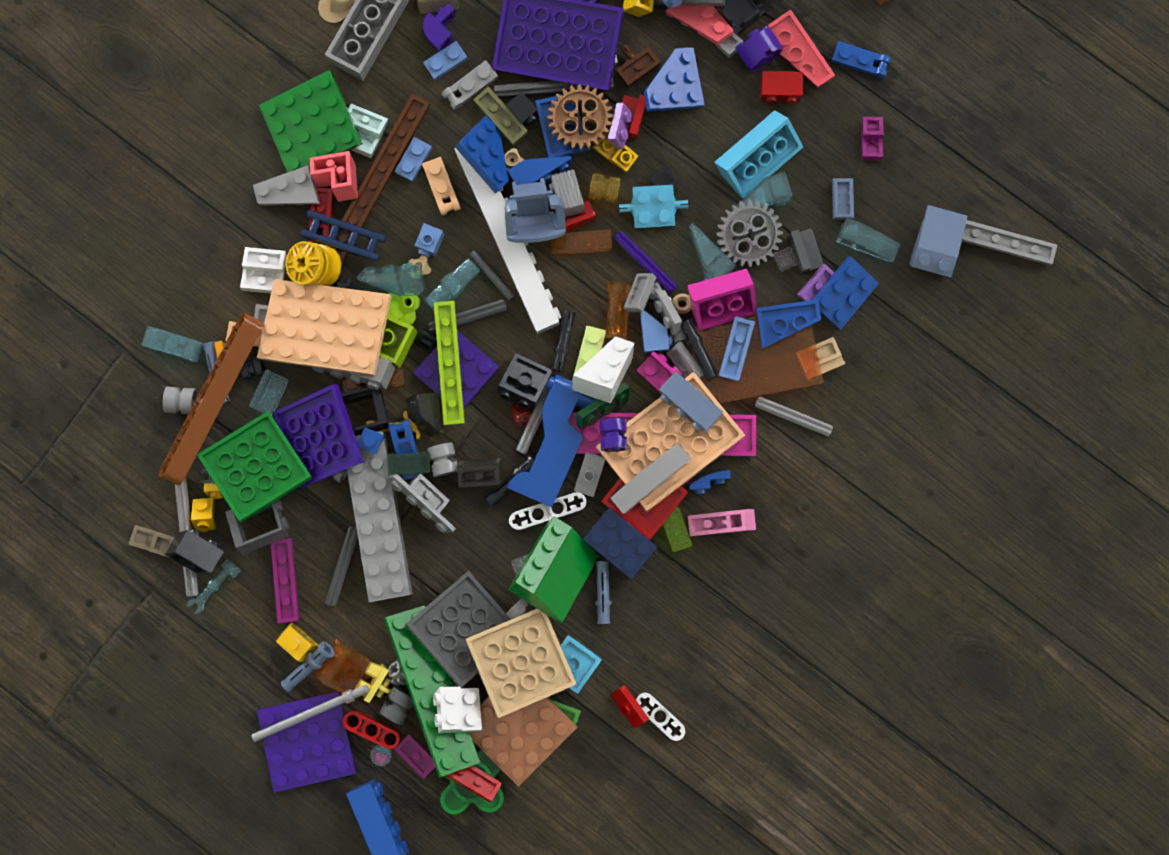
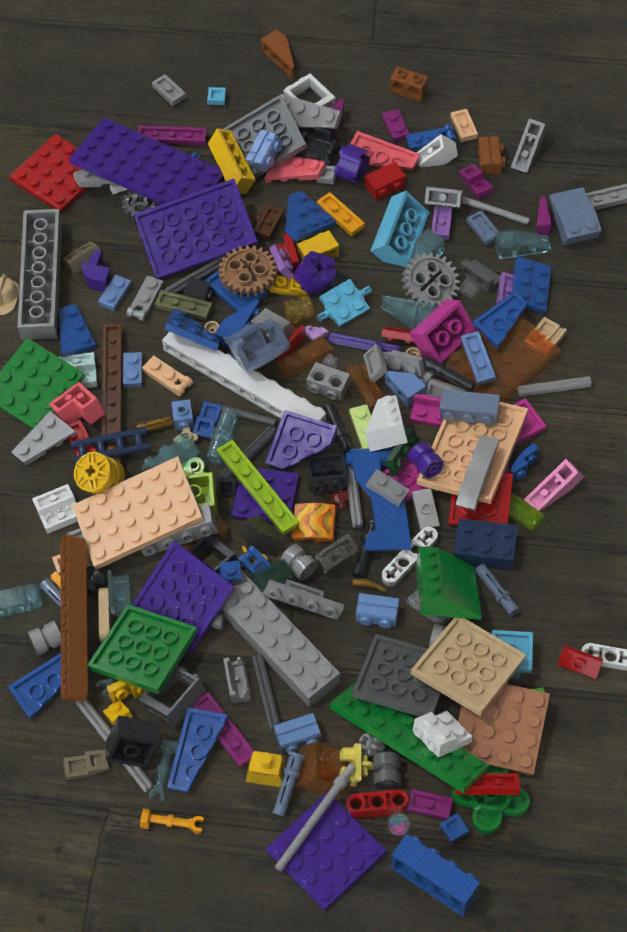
camera: 30 degrees left, 25 degrees down
none -> blue wing [8,653,89,720]
none -> blue wing [59,304,96,358]
none -> tan beam [99,588,111,642]
none -> pearl gold axle [136,416,173,432]
none -> light orange piece [140,808,204,834]
none -> blue wing [167,707,229,793]
none -> blue slope [192,401,222,439]
none -> light grey hinge [223,657,252,704]
none -> plate [265,410,338,470]
none -> medium blue brick [274,713,321,754]
none -> slope [292,503,337,543]
none -> dark purple brick [294,251,336,295]
none -> yellow brick [297,230,339,260]
none -> lavender tile [305,326,328,344]
none -> light grey brick [307,362,350,401]
none -> light orange plate [316,192,365,237]
none -> clear bush [322,354,339,369]
none -> pearl gold helmet [353,578,386,593]
none -> medium blue brick [356,593,399,628]
none -> light grey plate [366,469,410,507]
none -> magenta plate [382,109,409,143]
none -> red plate [382,326,415,344]
none -> white slope [416,134,458,167]
none -> light grey brick [425,187,463,208]
none -> medium lavender plate [431,206,452,240]
none -> blue plate [439,813,469,844]
none -> light nougat plate [450,109,478,142]
none -> light grey bar [462,197,530,225]
none -> dark orange brick [478,136,505,175]
none -> light grey slope [511,119,547,173]
none -> magenta slope [536,196,551,236]

